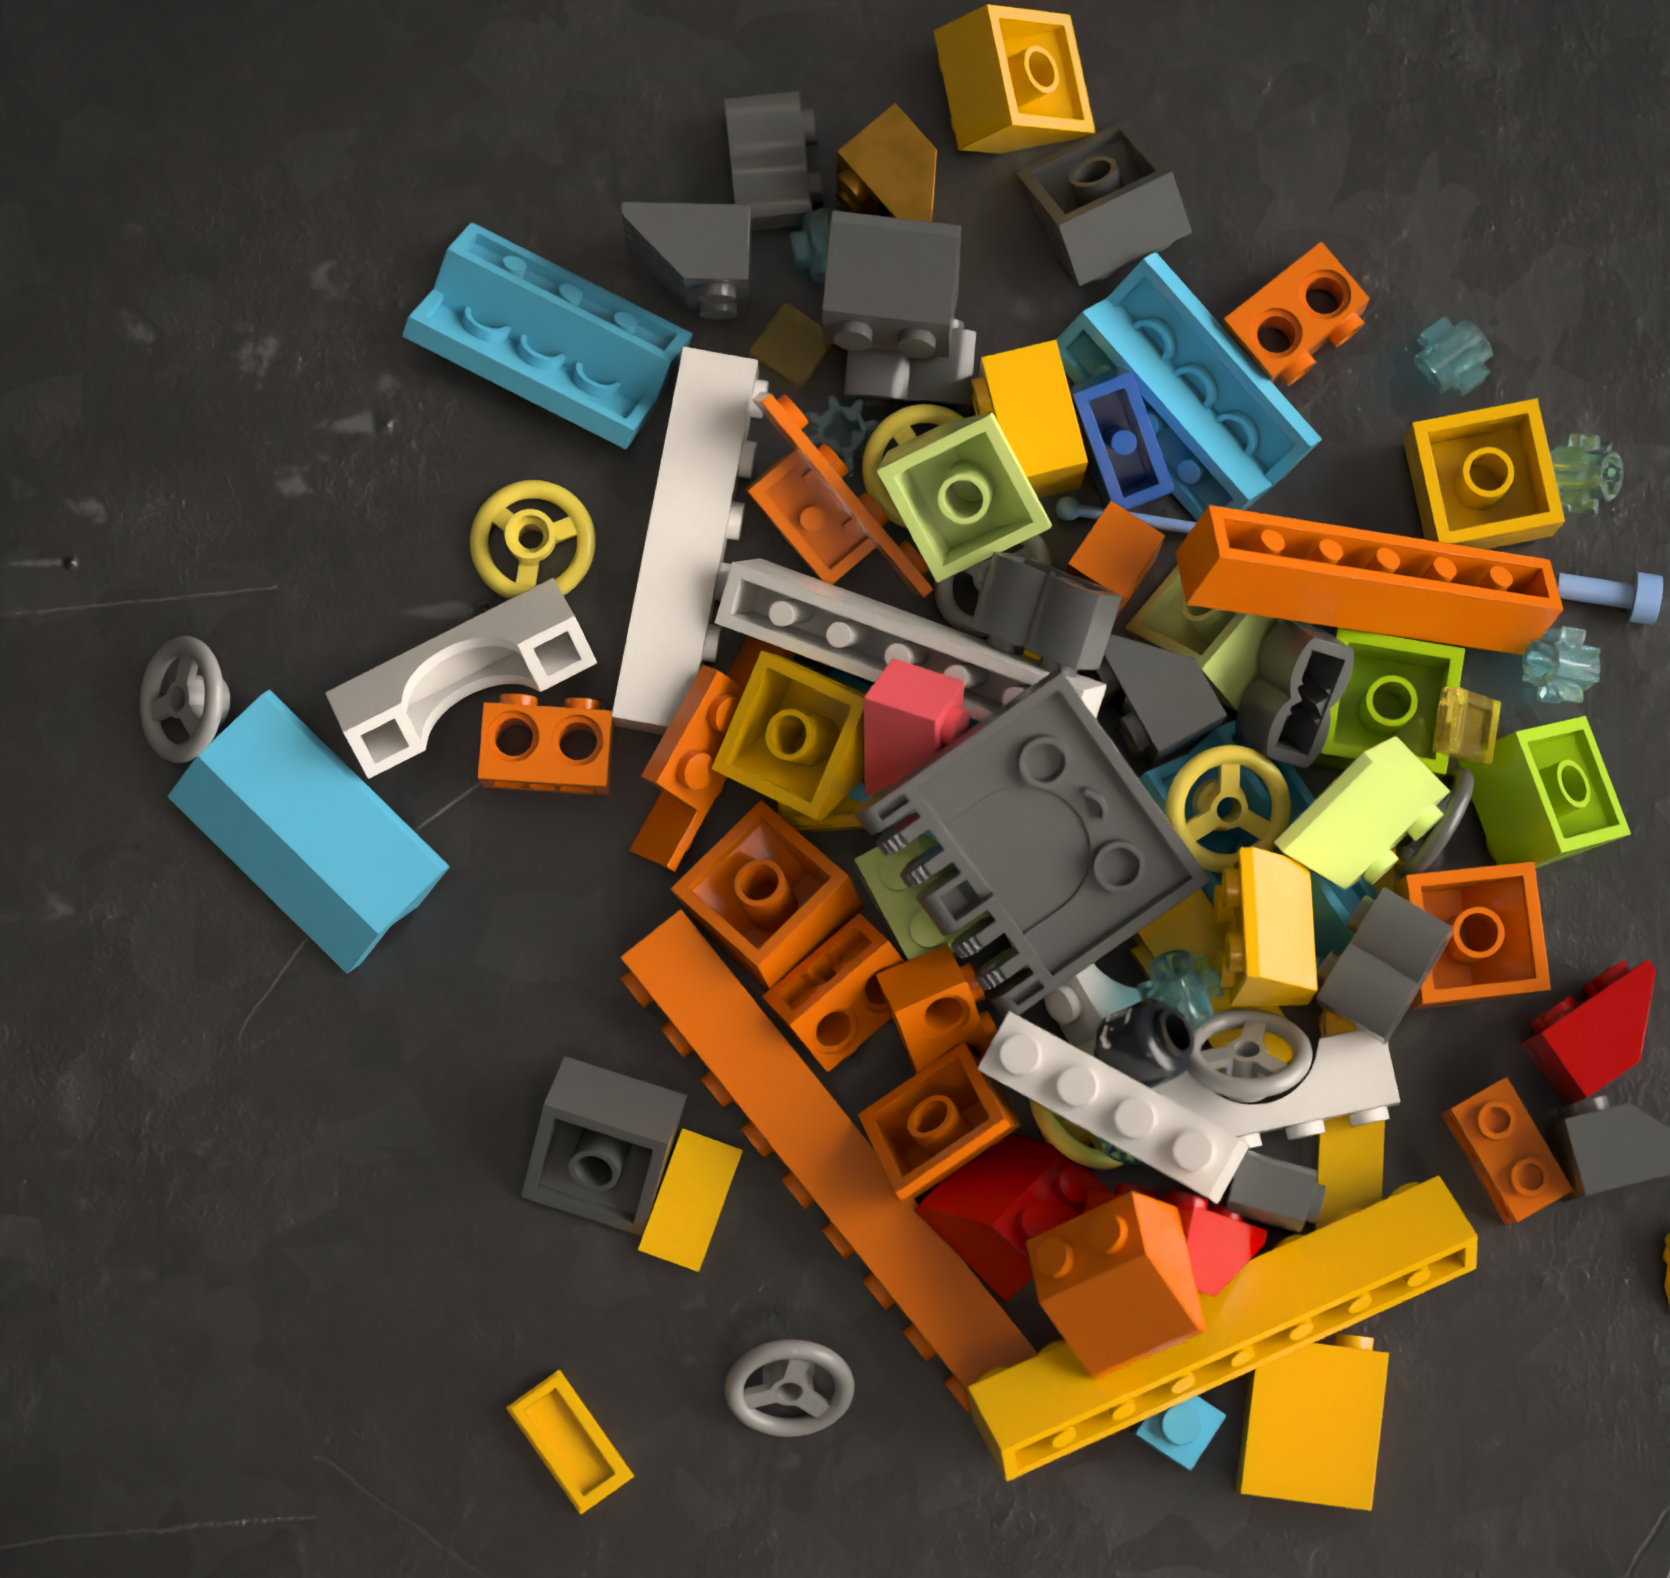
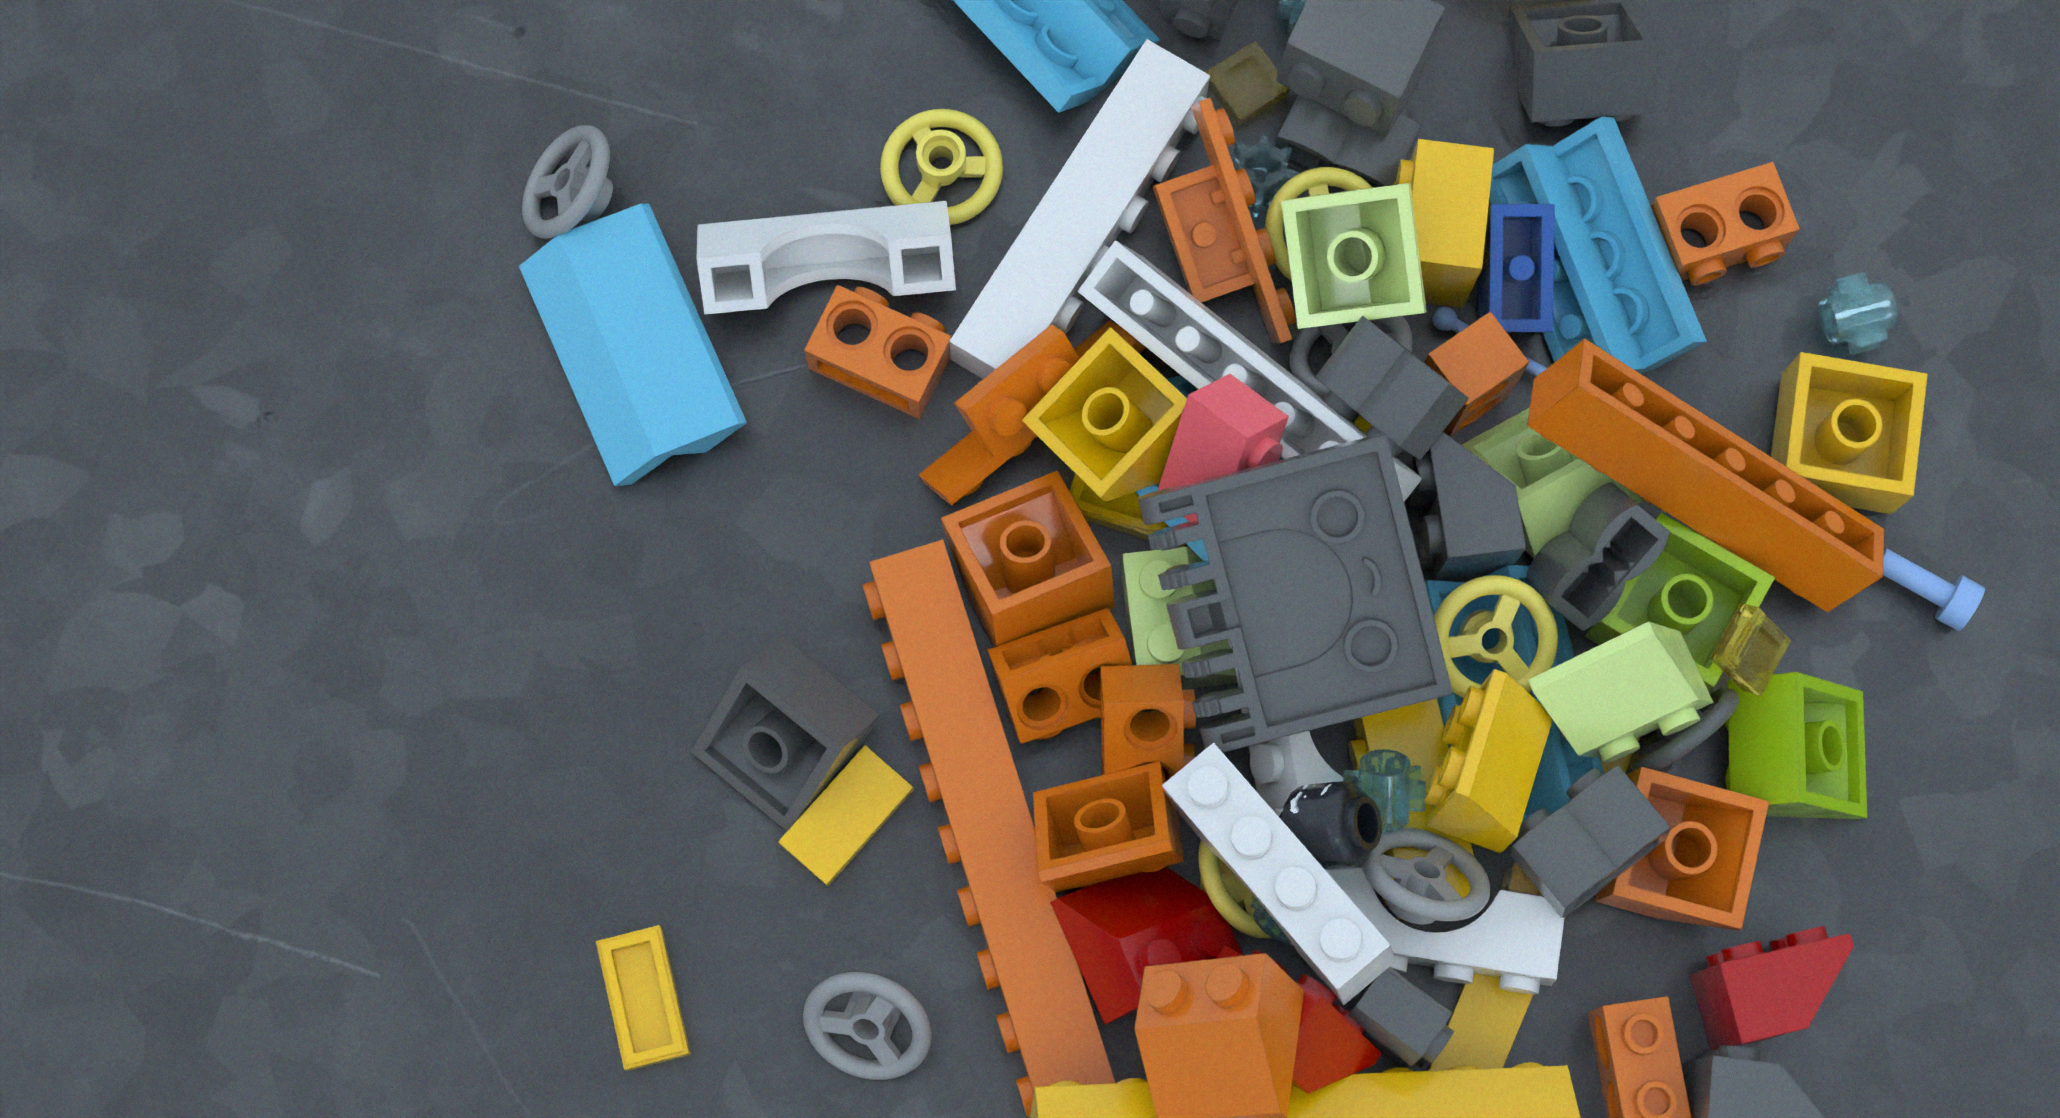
camera: 20 degrees right, 5 degrees down
clear light blue gear [1522,626,1601,704] -> none
clear light blue gear [1550,434,1624,514] -> none

